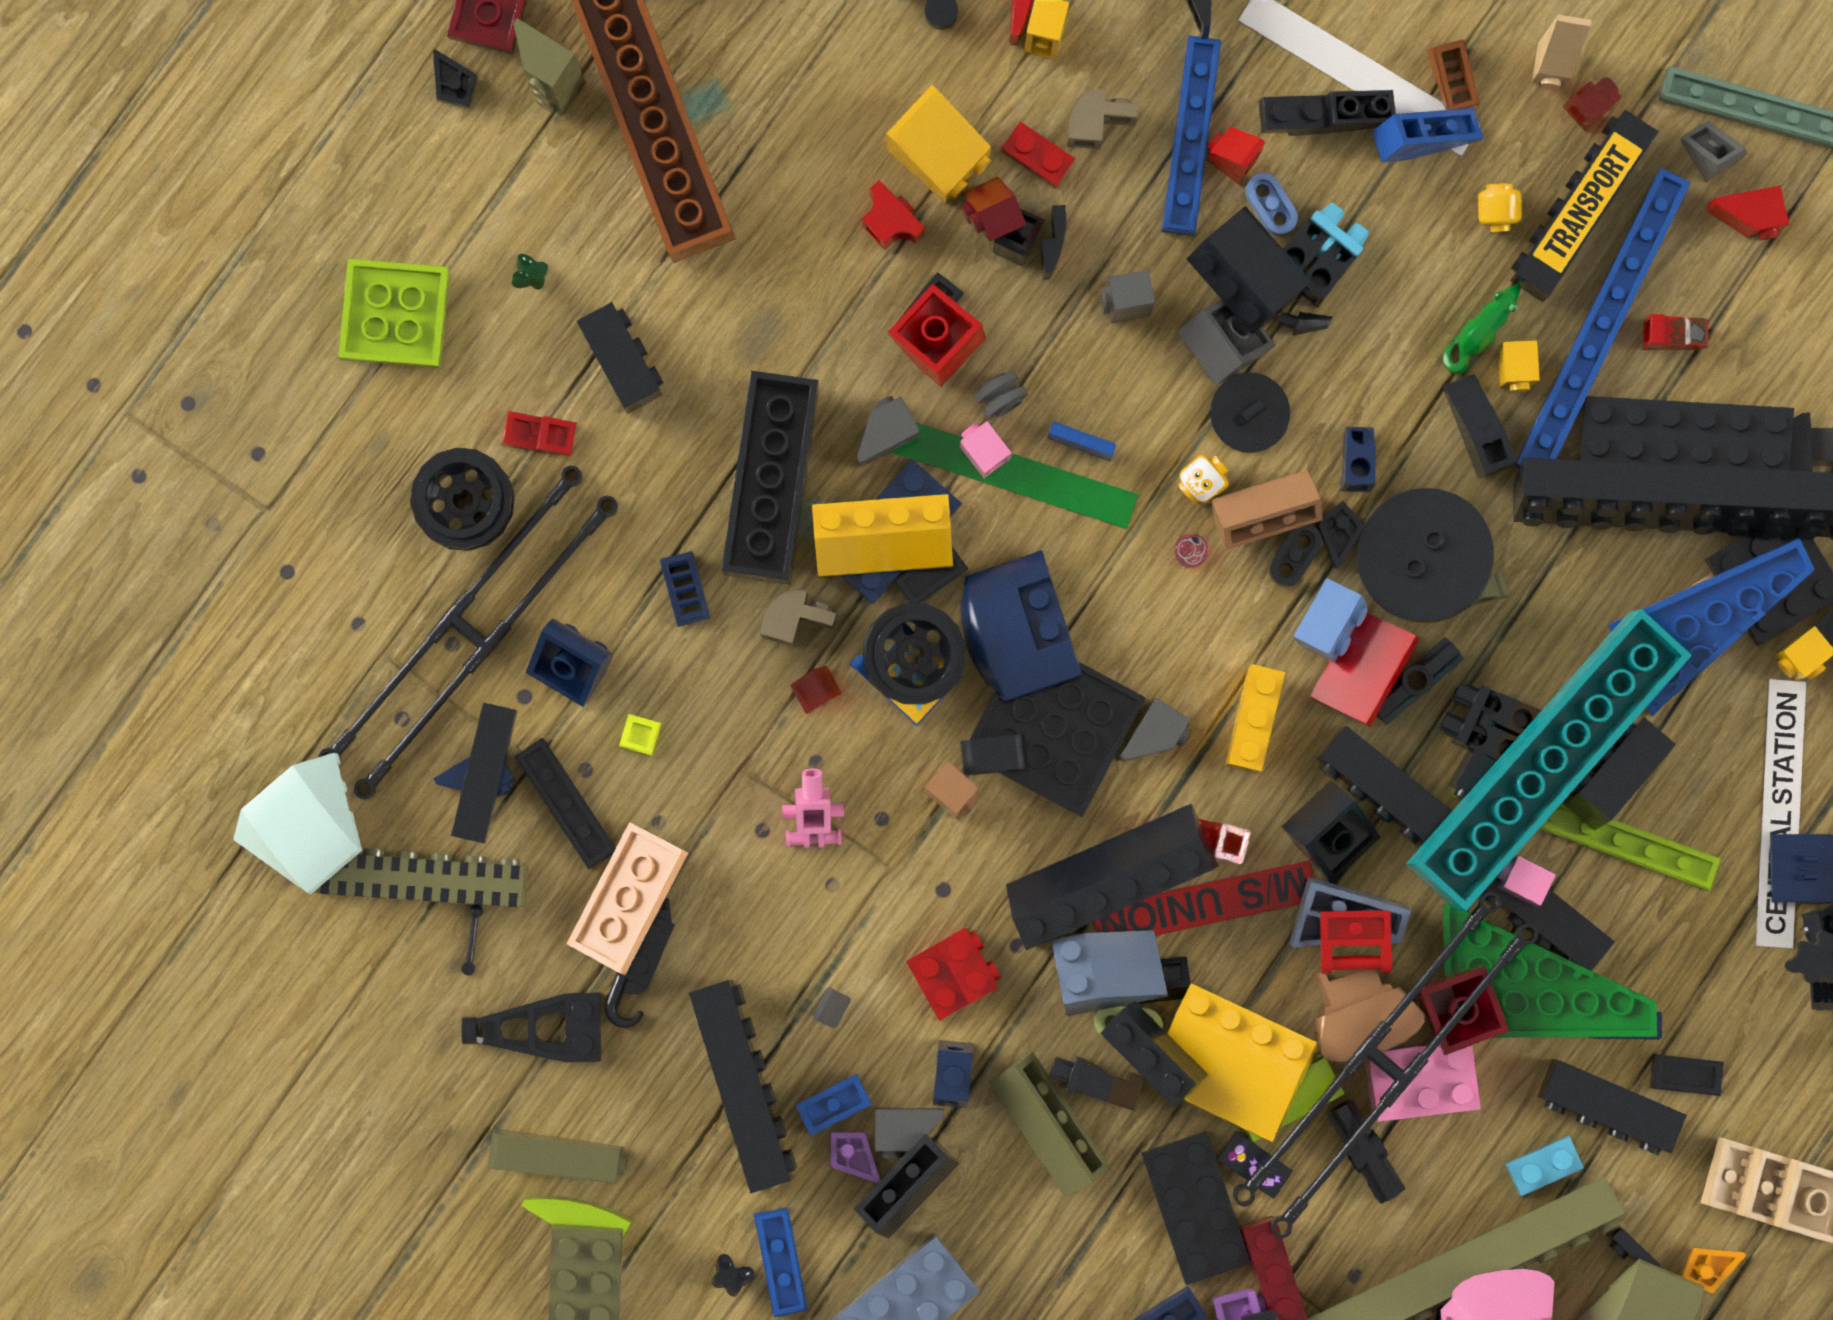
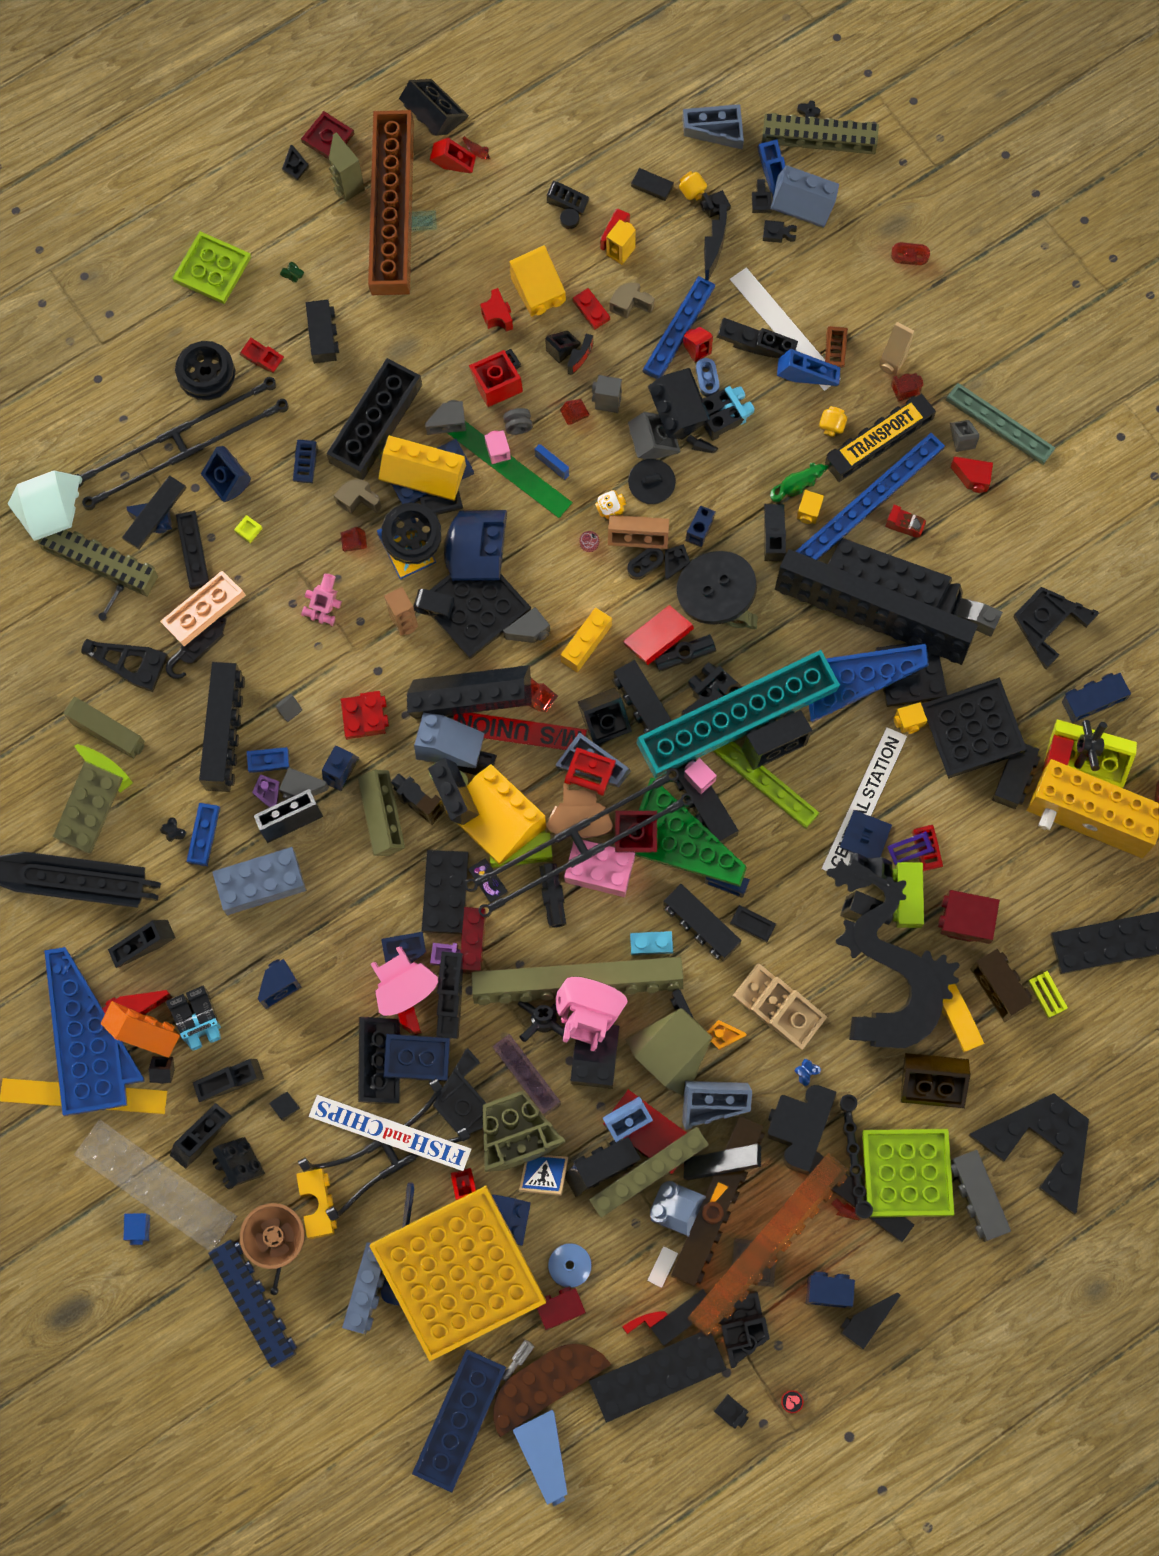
camera: 25 degrees right, 10 degrees down
dark red brick [961,176,1026,241] -> none
medium blue brick [1293,578,1367,663] -> none
none -> clear red slope [560,399,590,425]

